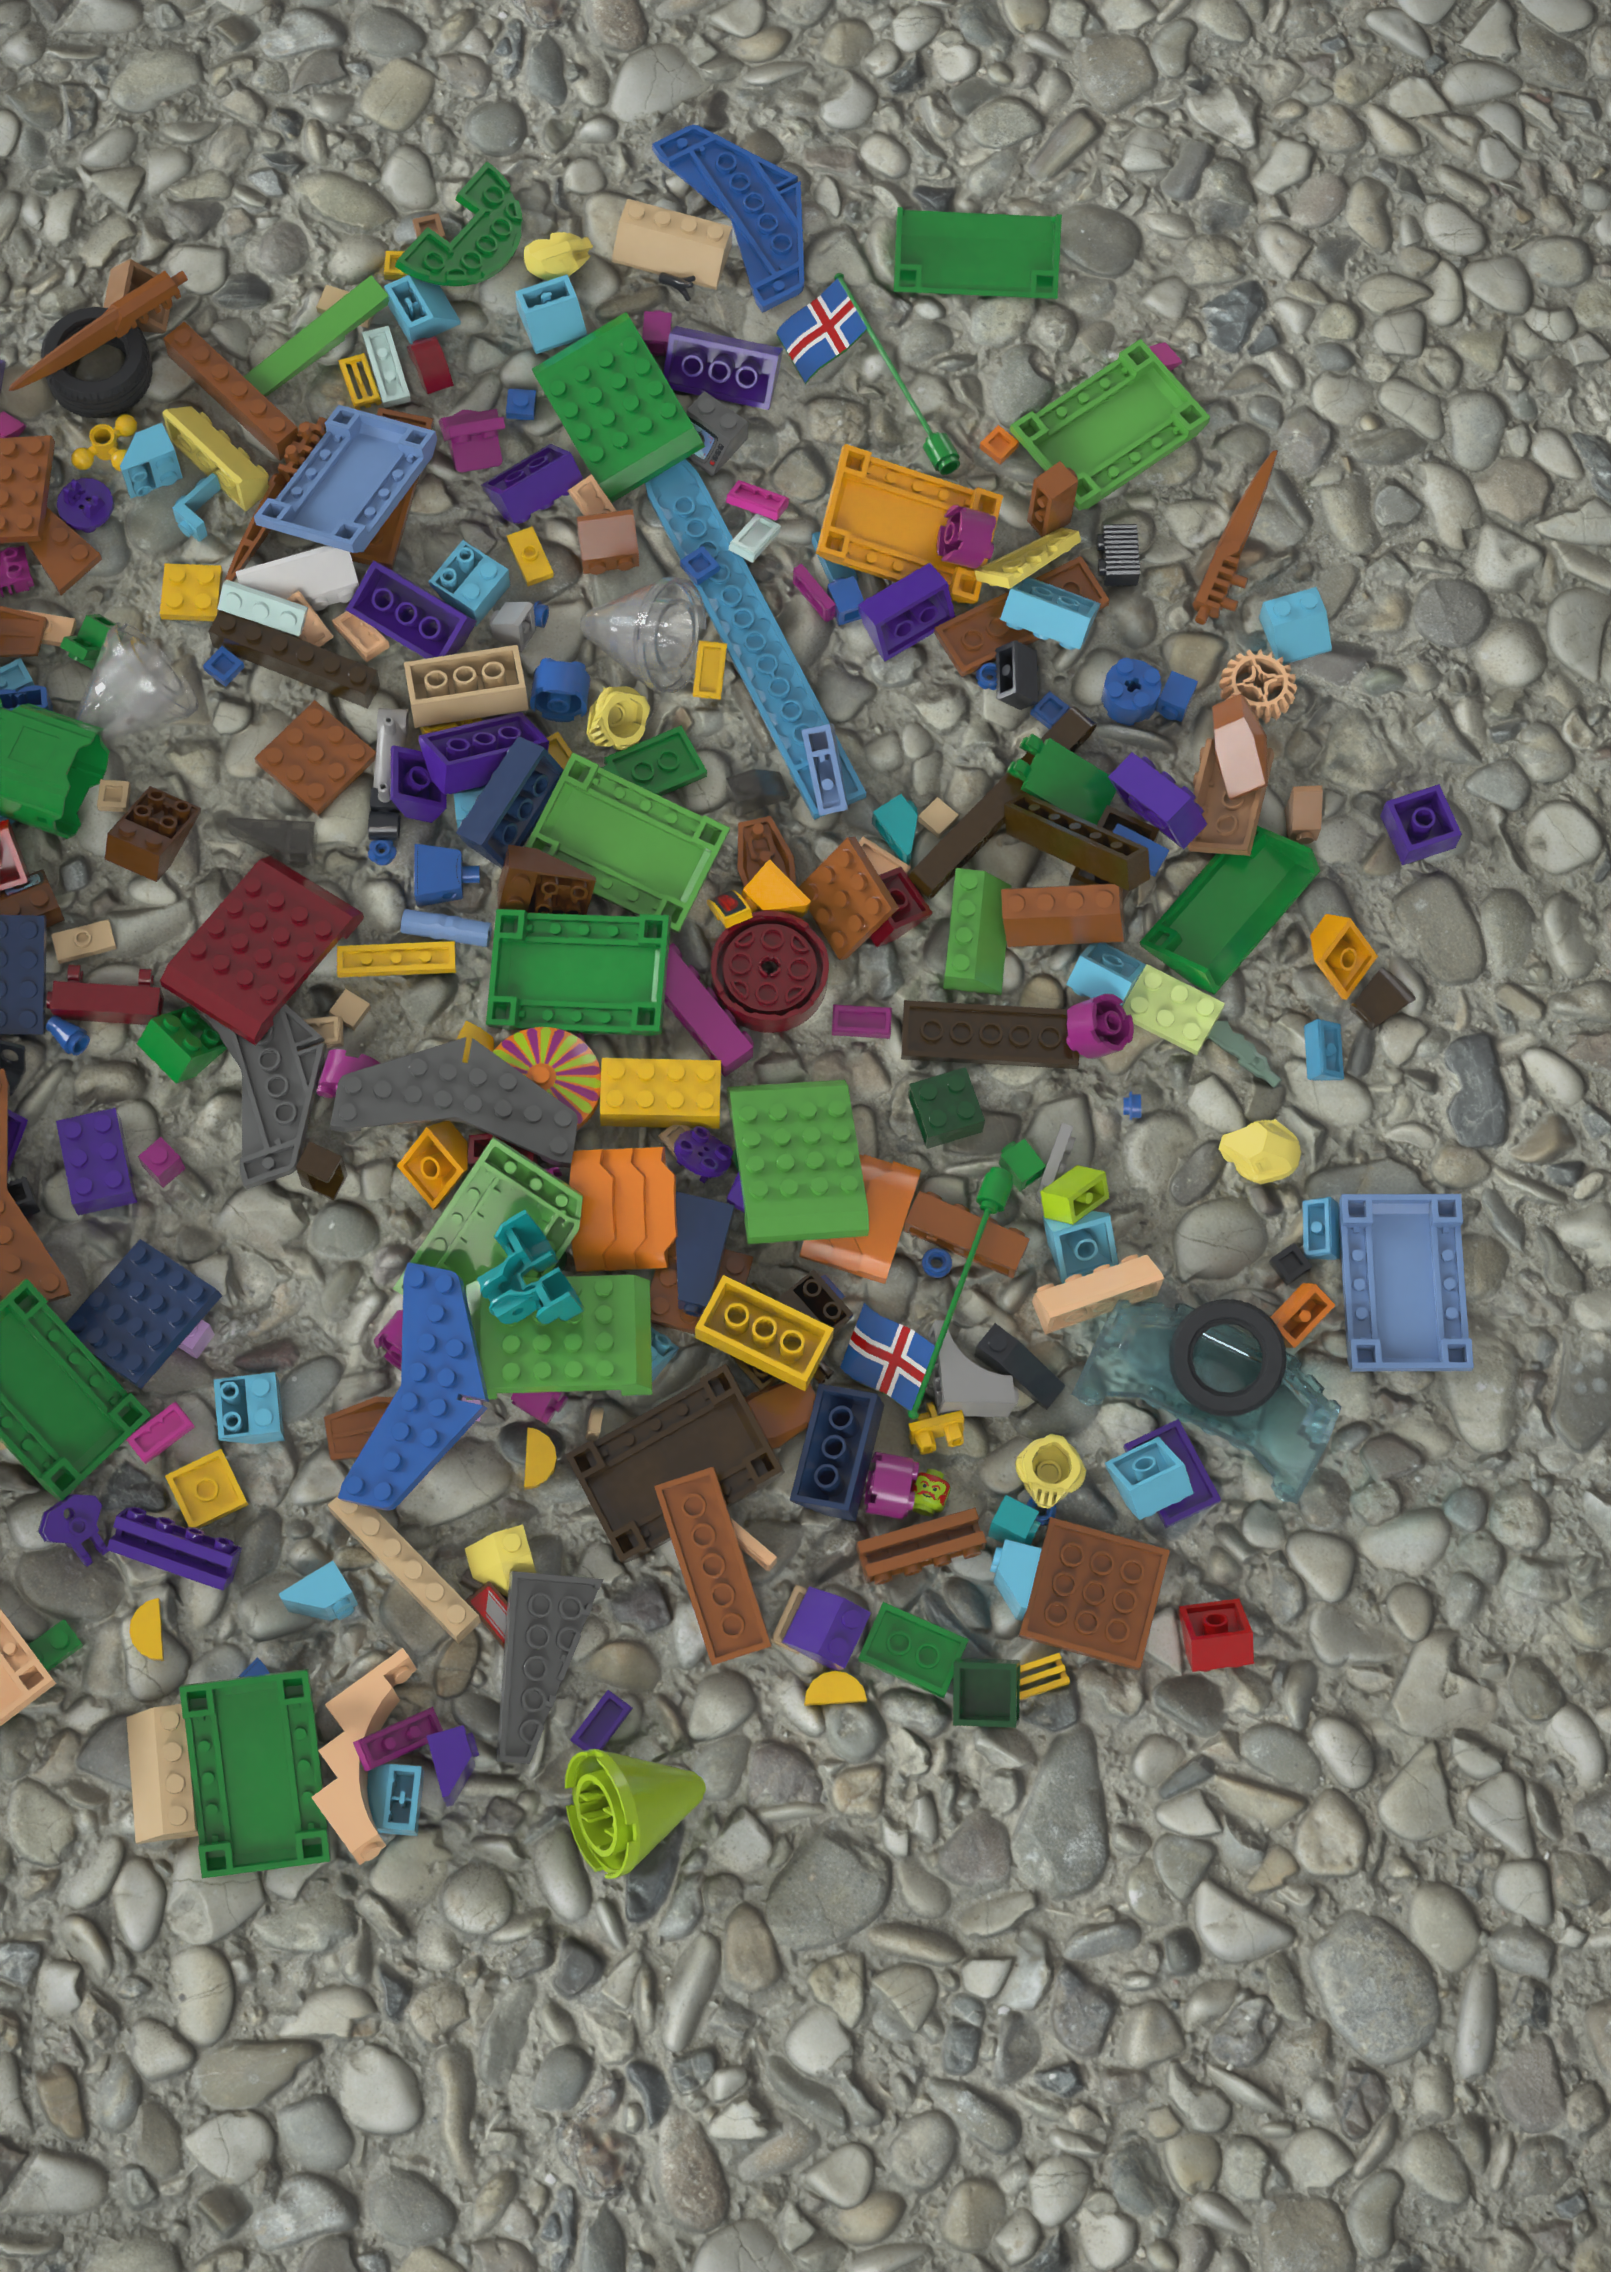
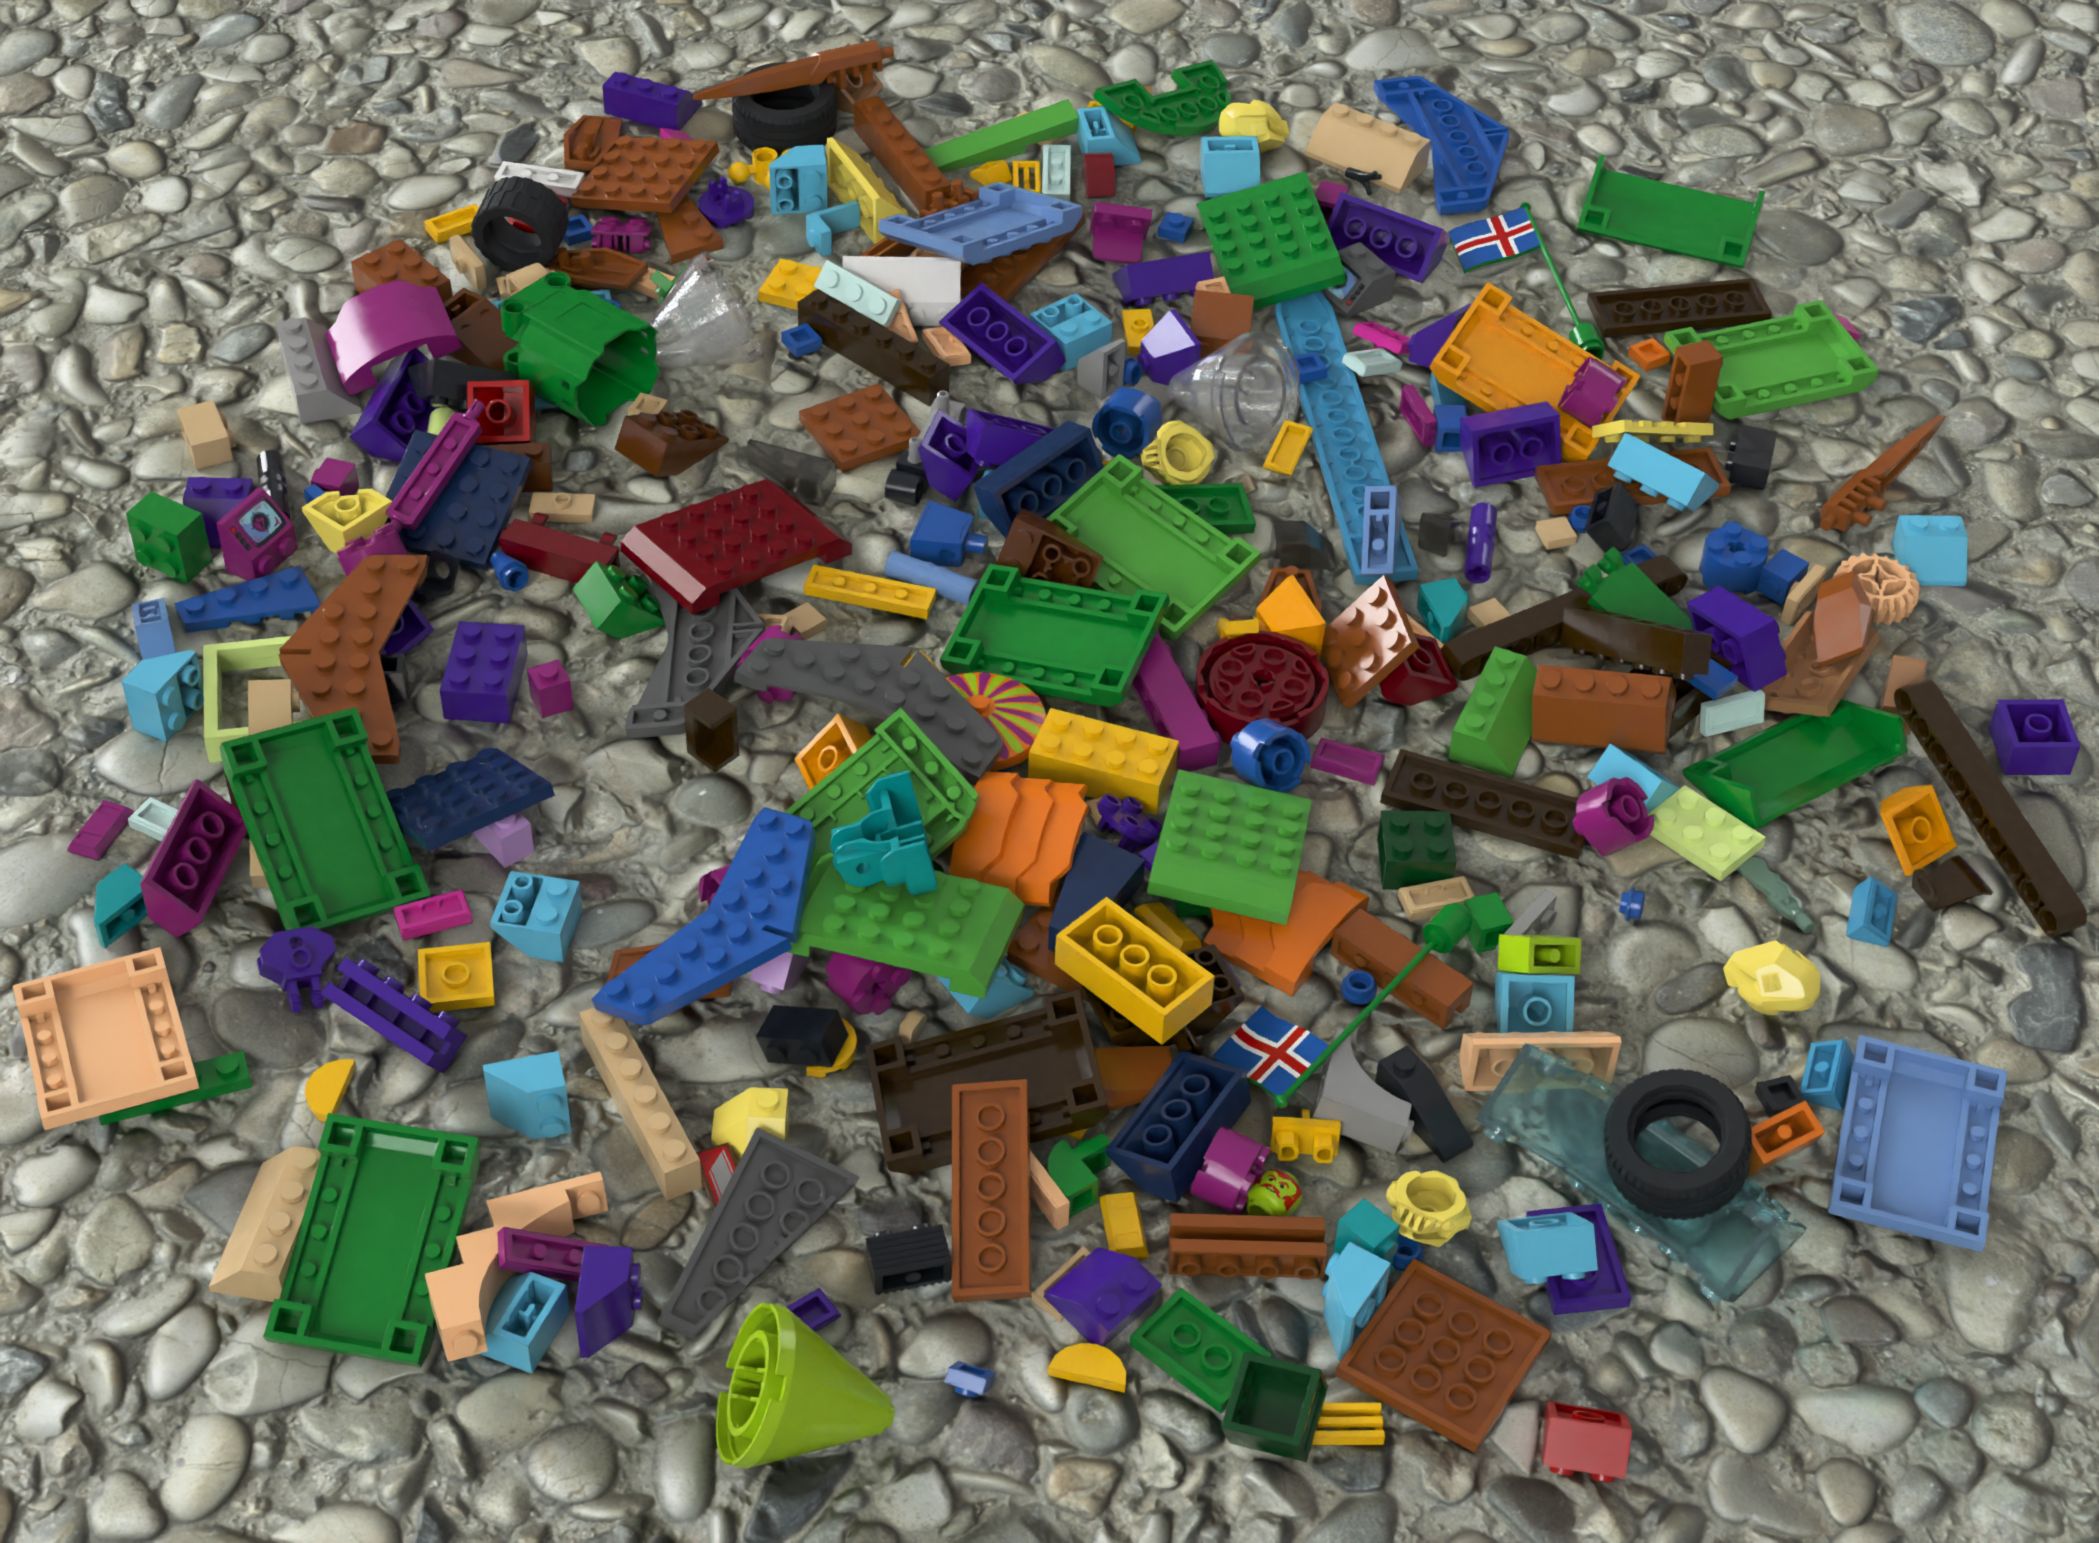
camera: 20 degrees right, 25 degrees down
blue plate [368,840,397,866] -> none
tan brick [404,645,529,728] -> none
none -> black brick [756,1005,849,1067]
none -> black brick [865,1223,952,1295]
none -> plate [945,1361,996,1397]
none -> yellow slope [969,160,1012,186]
none -> green brick [1047,1132,1111,1218]
none -> yellow tile [1099,1192,1149,1259]
none -> yellow tile [1133,902,1202,953]
none -> dark purple slope [1137,309,1201,392]
none -> blue brick [1230,718,1311,793]
none -> tan plate [1398,876,1474,922]
none -> dark purple slope [1408,303,1472,368]
none -> clear smoke slope [1418,512,1466,557]
none -> dark purple axle [1464,502,1497,584]
none -> tan tile [1535,516,1577,550]
none -> dark brown plate [1587,278,1772,338]
none -> light aqua tile [1700,689,1765,737]
none -> tan plate [1780,564,1826,625]
none -> dark brown beam [1894,679,2087,937]

